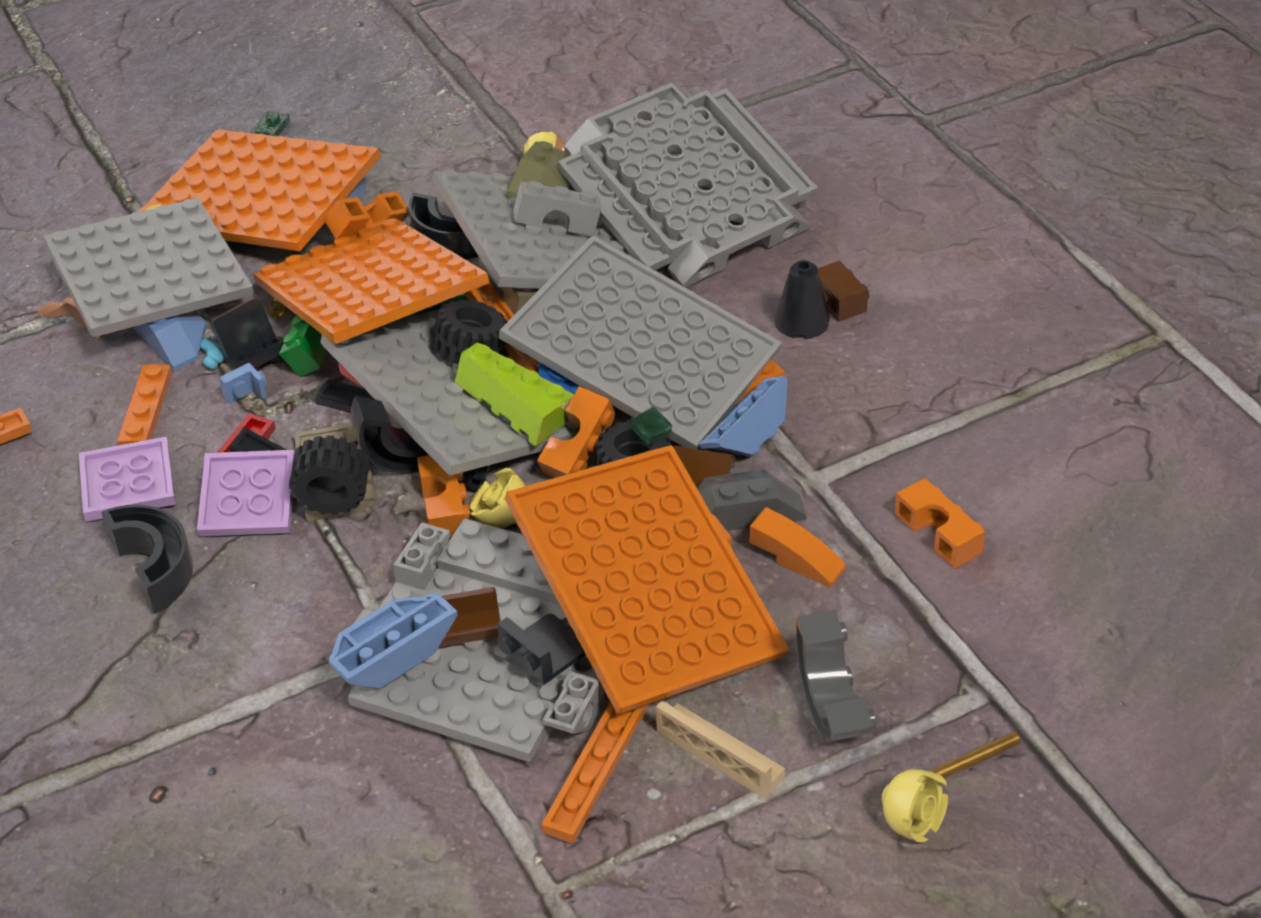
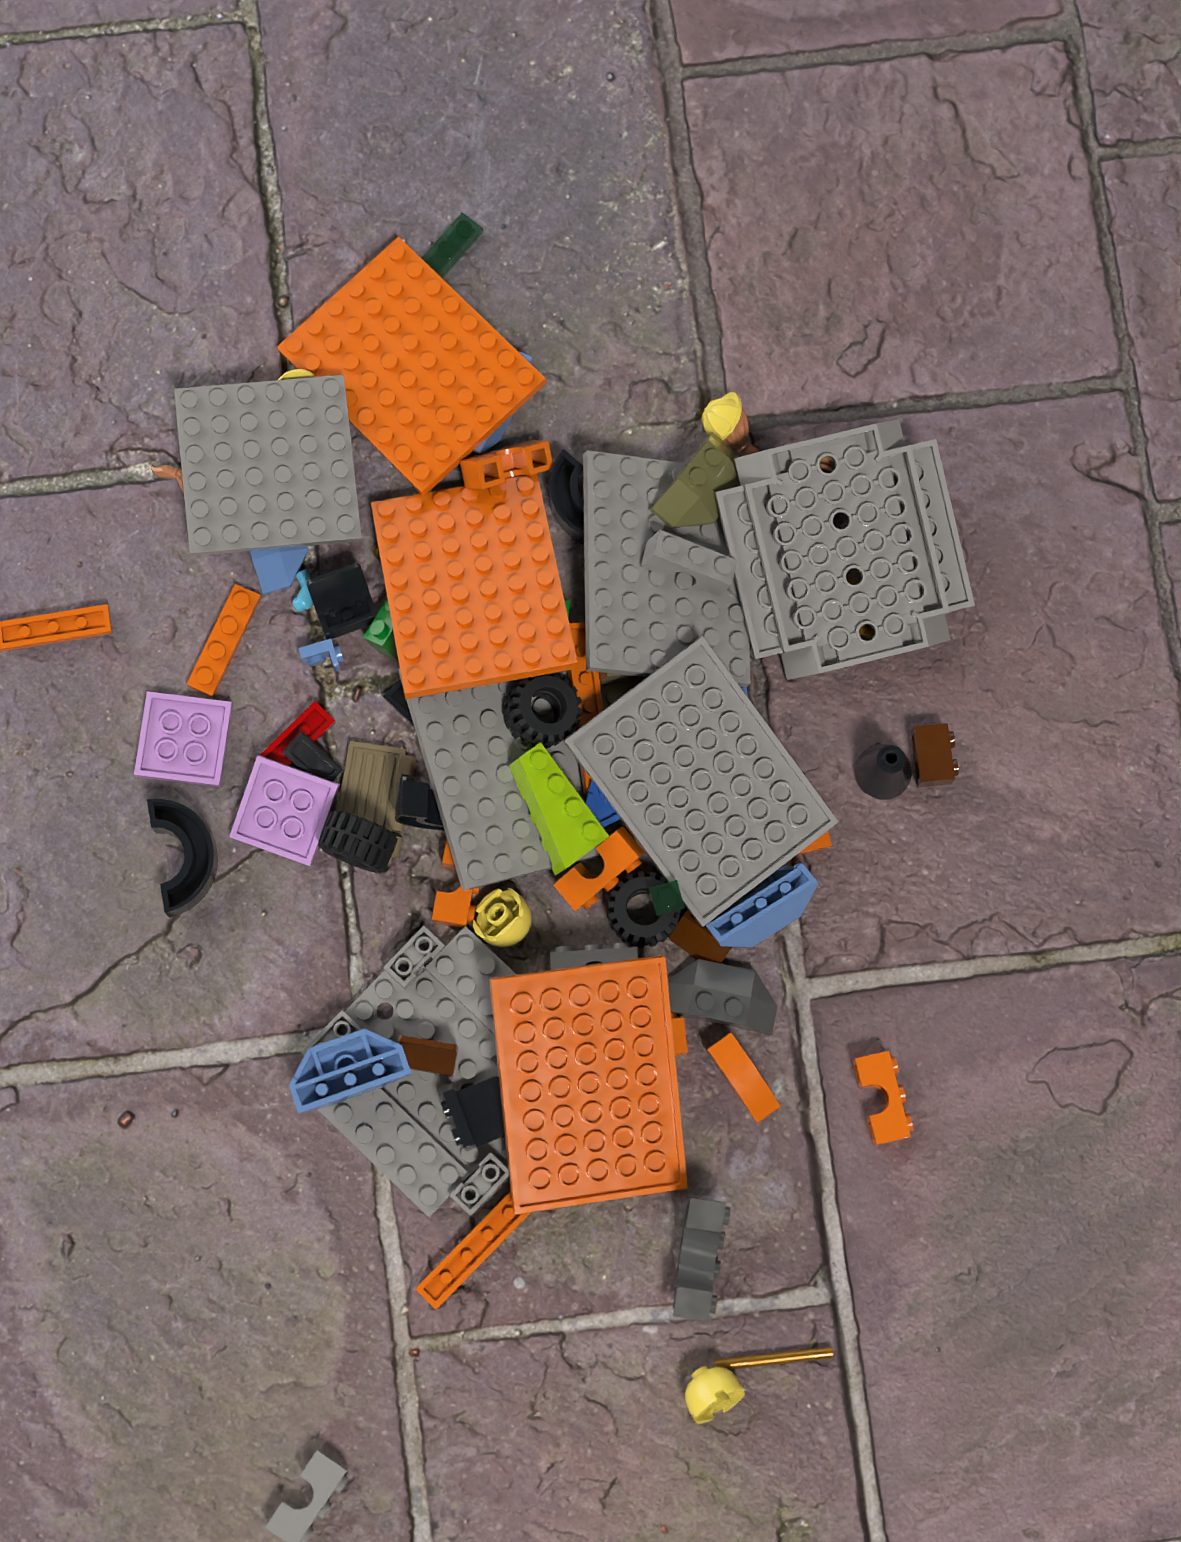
camera: 15 degrees right, 35 degrees up
tan fence [656,700,785,799] -> none

